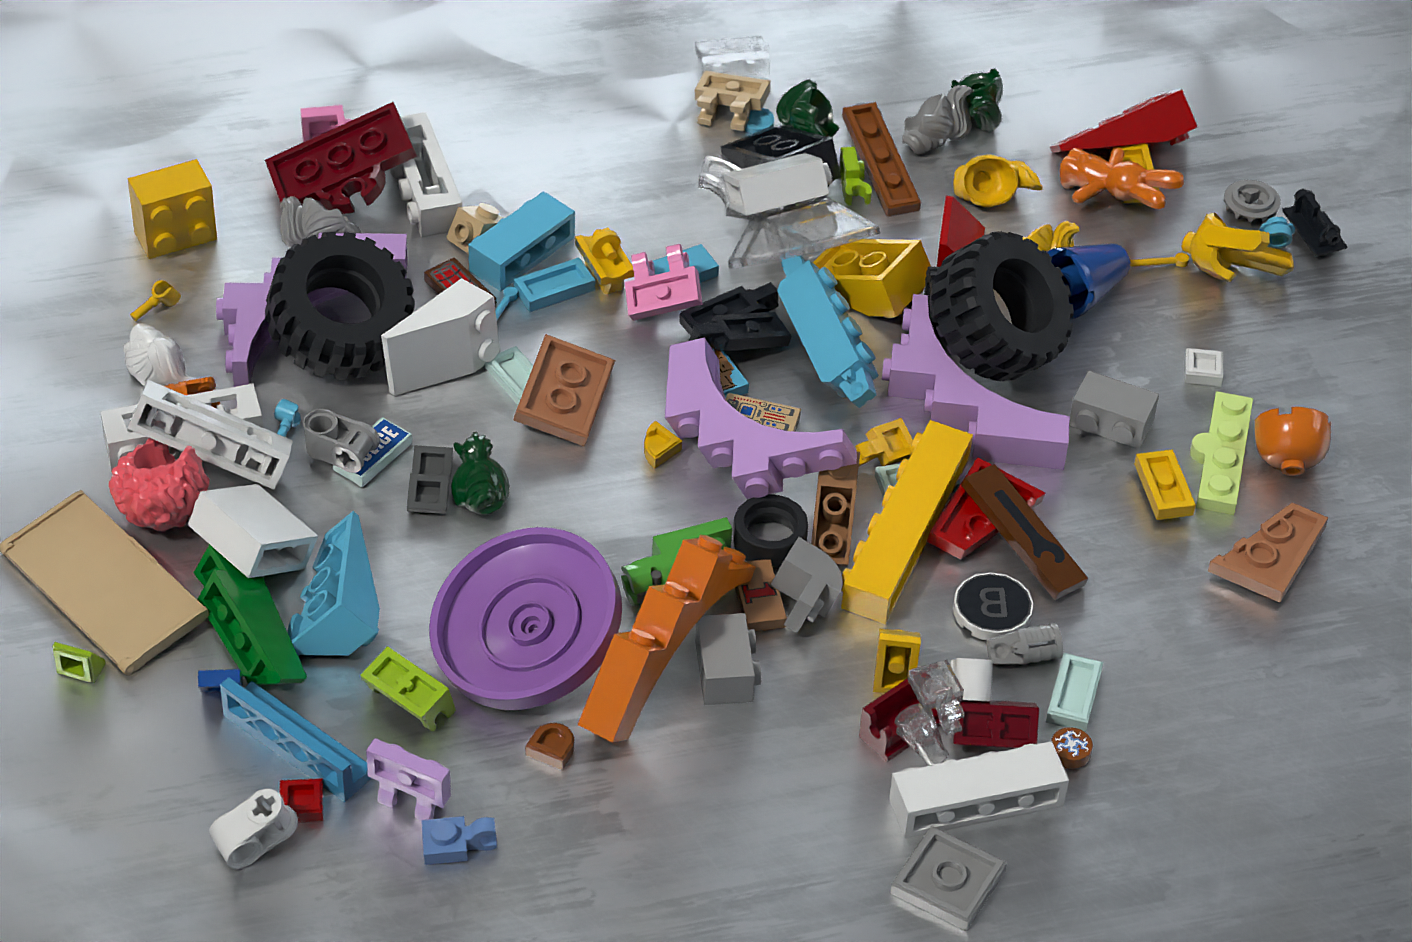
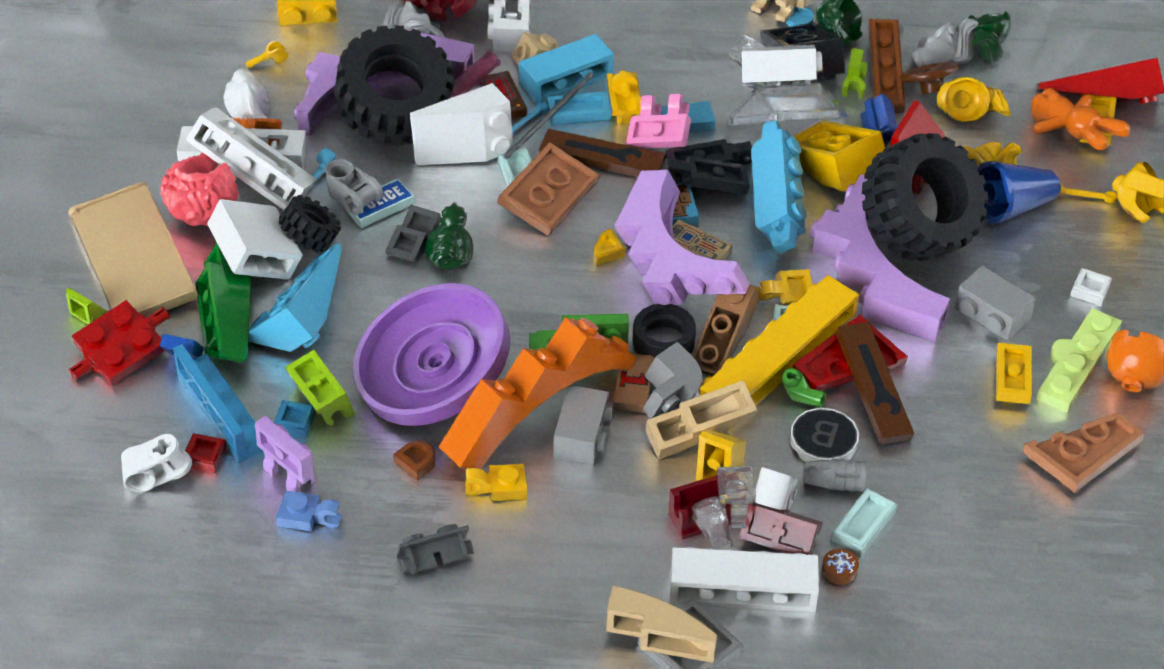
camera: 20 degrees right, 0 degrees up
none -> red plate [68,300,170,386]
none -> dark azure tile [274,400,316,439]
none -> black tyre [278,195,341,252]
none -> dark grey hinge [396,524,474,575]
none -> clear pink pin [451,50,501,98]
none -> yellow plate [465,464,527,501]
none -> dark grey piece [504,72,593,159]
none -> reddish brown tile [539,128,666,177]
none -> tan slope [606,586,717,663]
none -> tan slope [645,380,757,460]
none -> bright green arm [782,368,827,408]
none -> blue piece [860,94,898,147]
none -> reddish brown piece [900,62,960,94]

